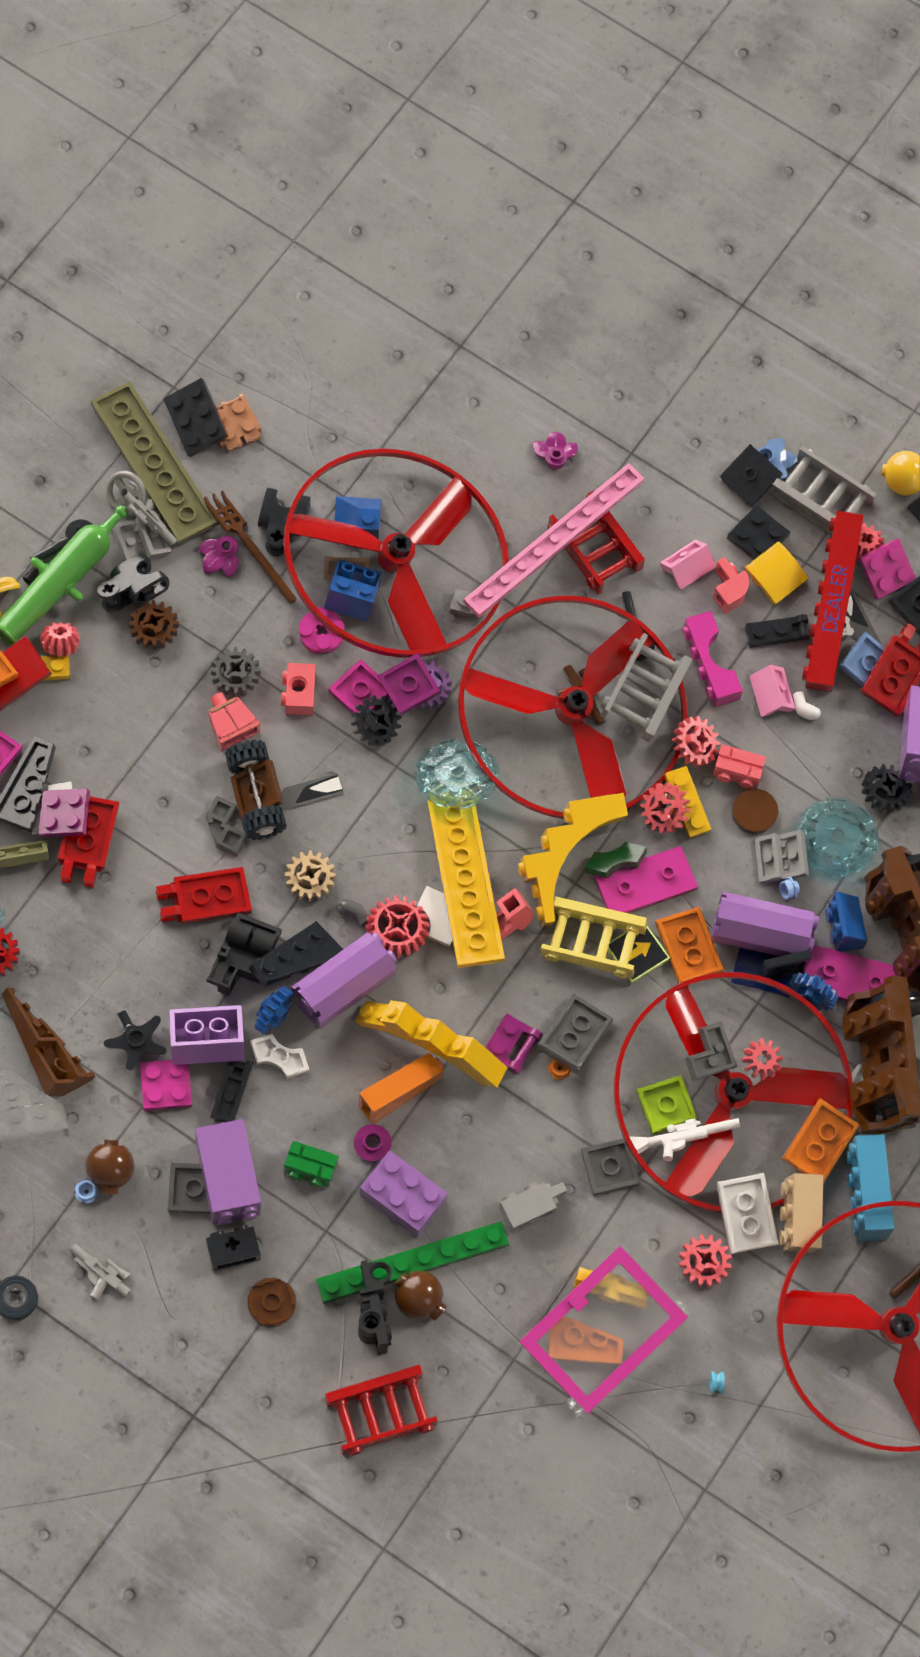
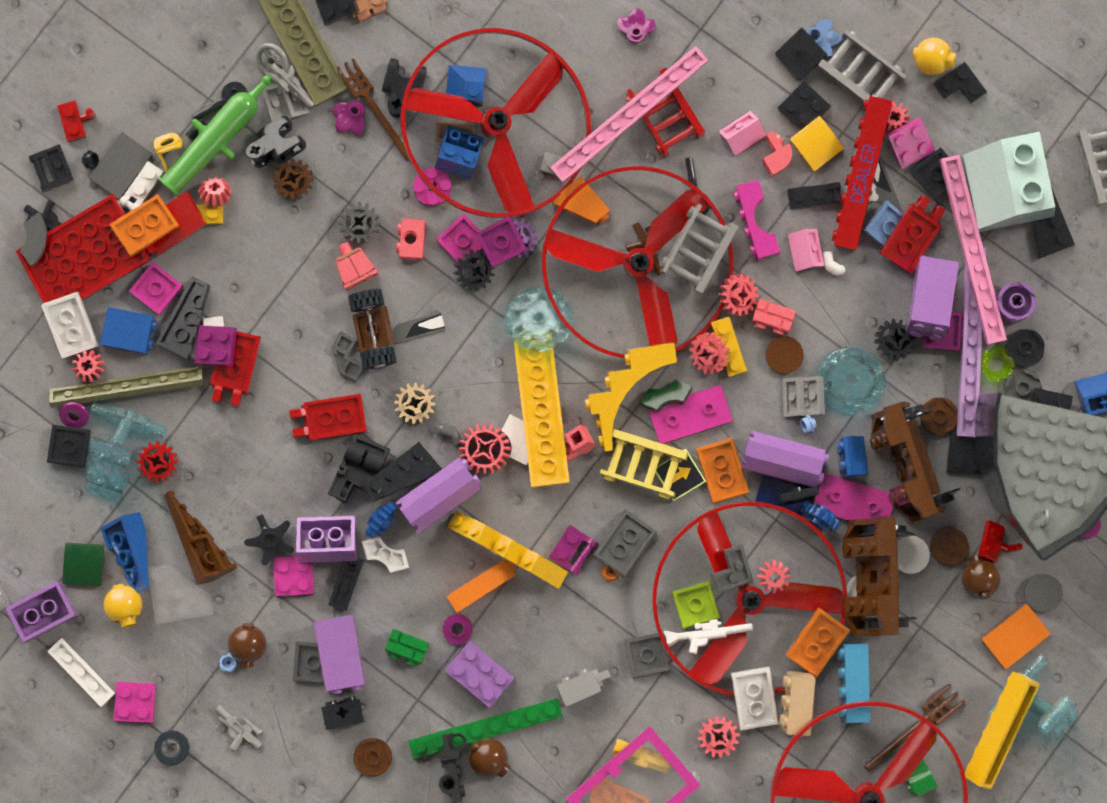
camera: 10 degrees right, 15 degrees up
none -> orange slope [551,176,610,226]

